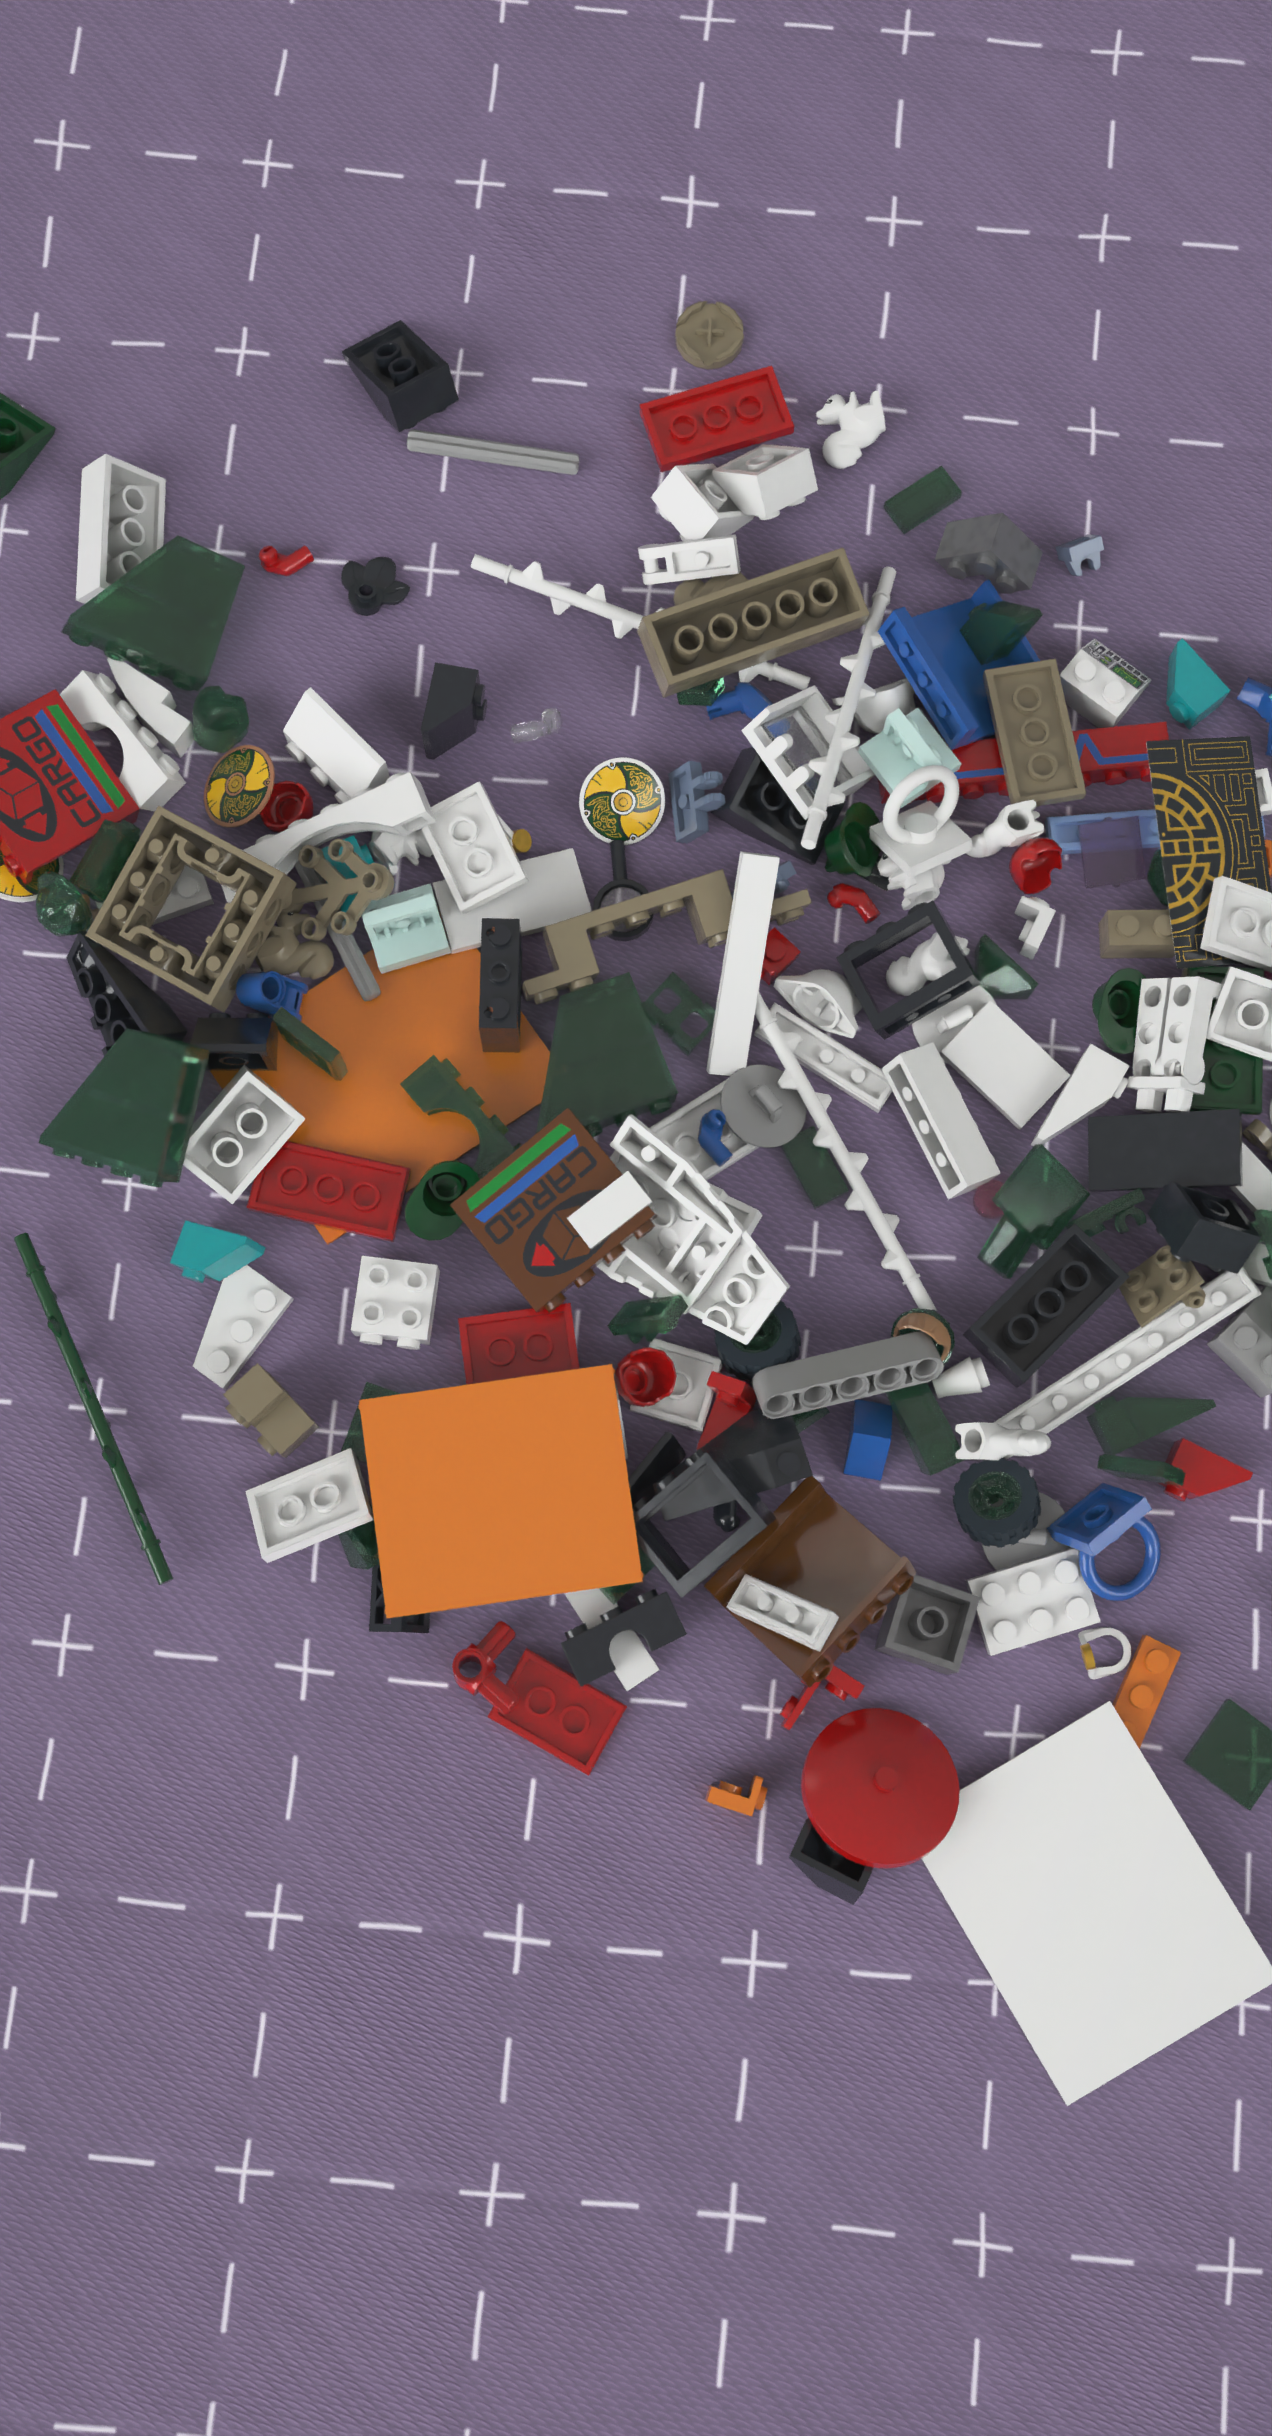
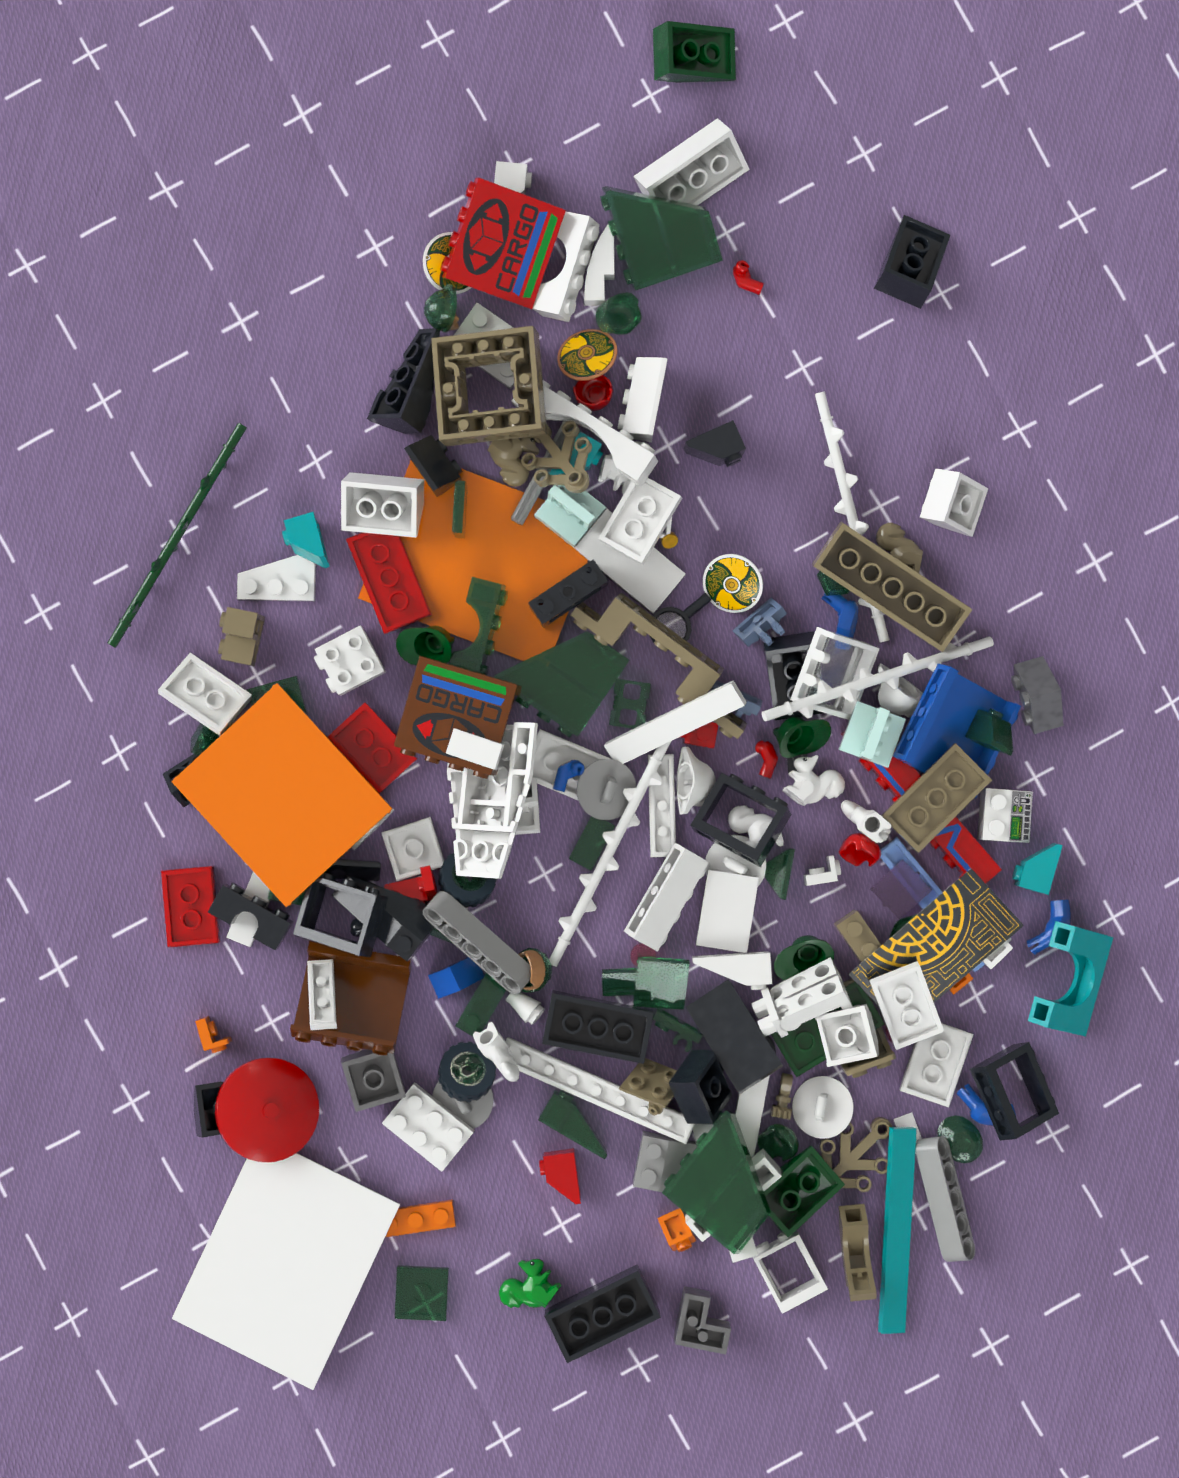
camera: 60 degrees right, 10 degrees up
clear green slope [39,1029,210,1187] -> none
clear green brick [68,820,142,904] -> none
blue piece [236,971,309,1024] -> none
black plate [341,557,410,616] -> none
light grey axle [407,429,580,475] -> none
red axle [452,1621,519,1715] -> none
clear arm [511,708,563,743] -> none
clear green plate [607,1295,688,1344] -> none
red hair [614,1347,677,1407] -> none
white plate [638,534,741,585] -> none
red plate [639,365,794,473] -> none
dark tan tile [675,301,744,370] -> none
white slope [712,444,818,520] -> none
red bracket [779,1665,865,1730] -> none
white animal [816,390,886,469] -> none
white tile [870,765,972,878] -> none
clear green tile [883,465,962,534] -> none
blue tile [1047,1483,1161,1601] -> none
sand blue tile [1056,534,1104,576] -> none
white piece [1078,1627,1131,1679] -> none
clear green tile [1097,1454,1185,1486] -> none

